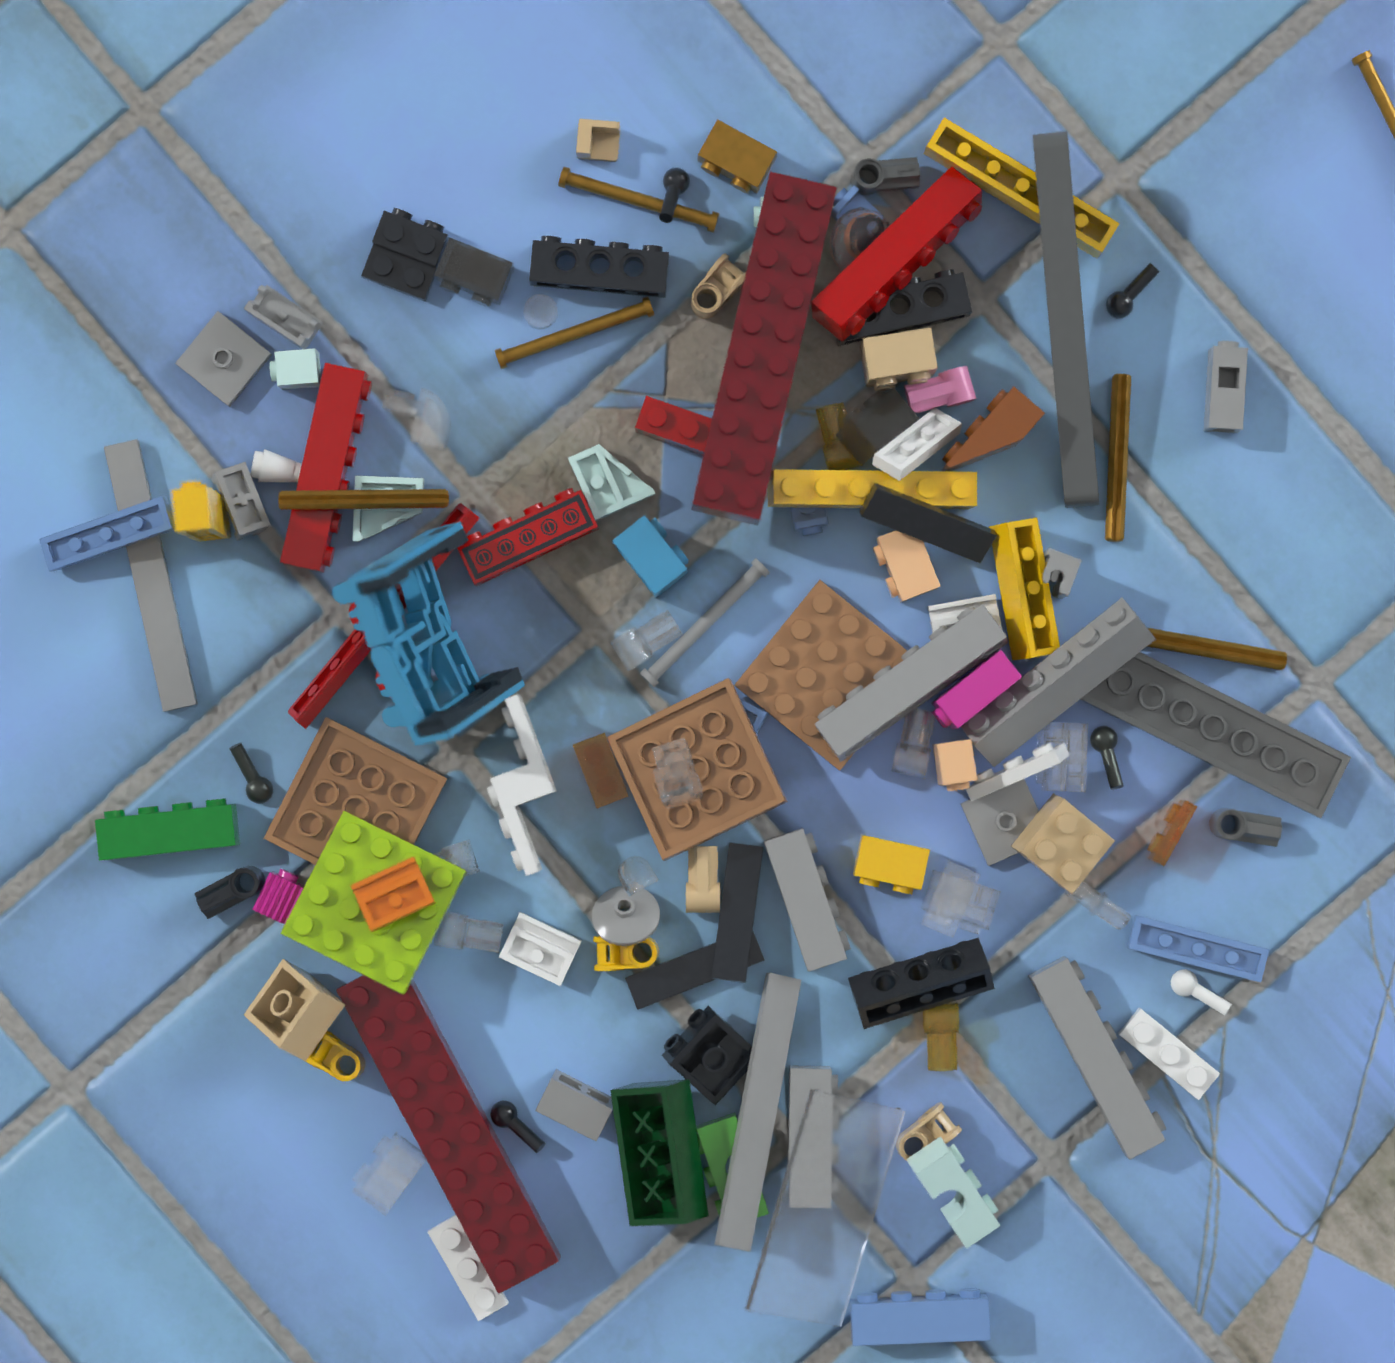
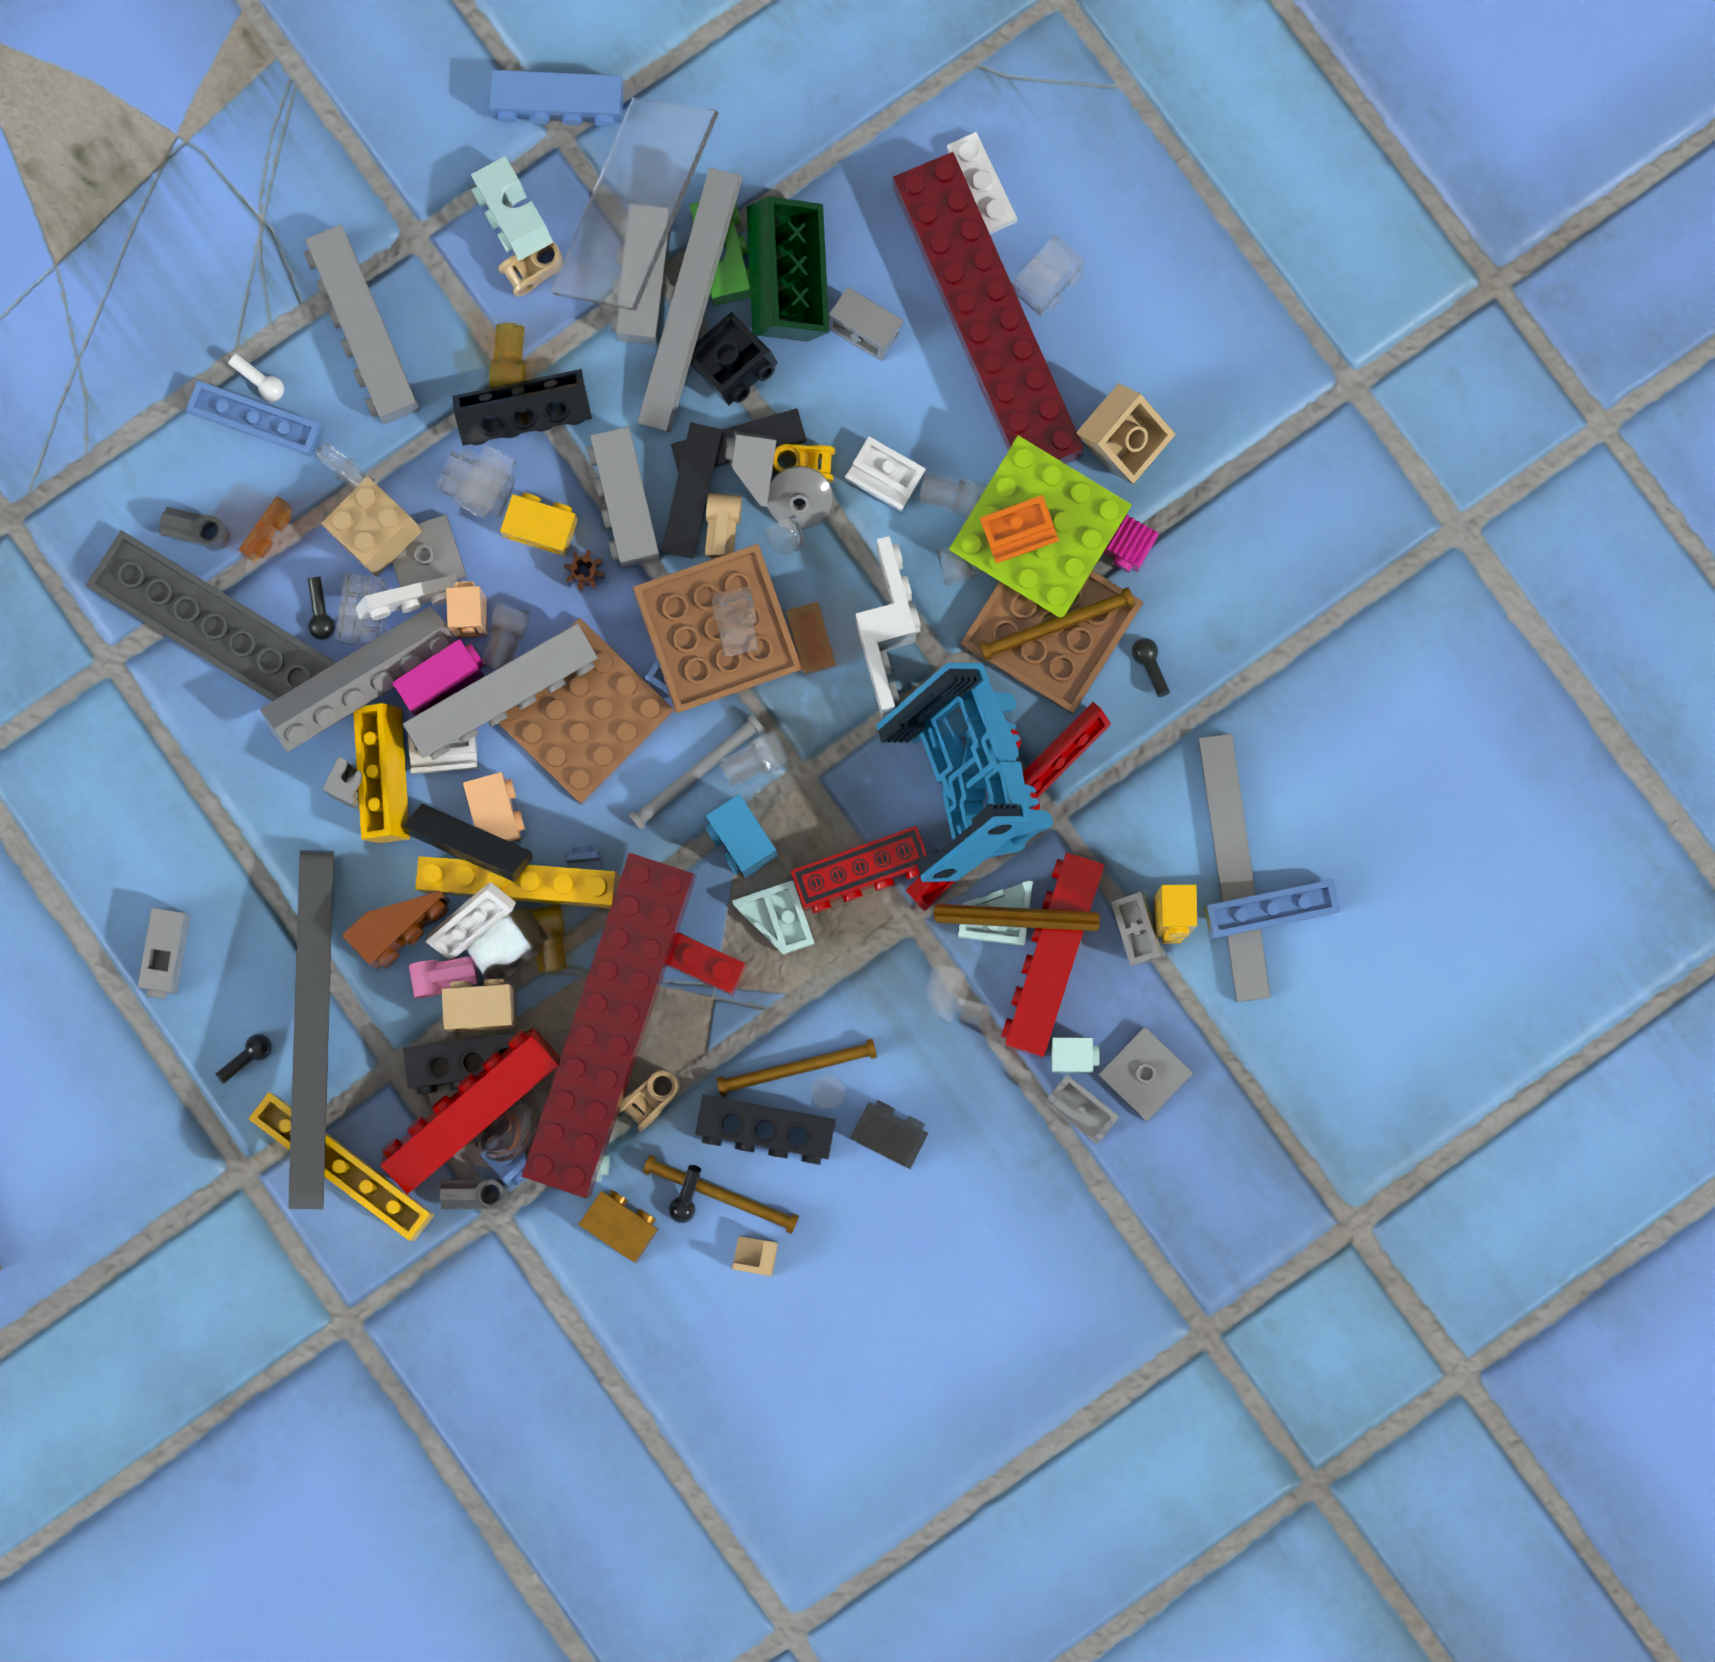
camera: 170 degrees left, 5 degrees down
green brick [95,798,240,861] -> none
black piece [194,866,265,919] -> none
white cone [250,449,302,483] -> none
yellow piece [305,1030,365,1081] -> none
black plate [361,208,450,302] -> none
black bar [490,1101,546,1153] -> none
pearl gold axle [1105,373,1131,542] -> none
white plate [1118,1008,1220,1100] -> none
pearl gold axle [1147,628,1287,670] -> none
none -> reddish brown gear [564,550,605,593]
none -> light grey slope [725,431,776,507]
none -> pearl gold bar [979,587,1135,662]

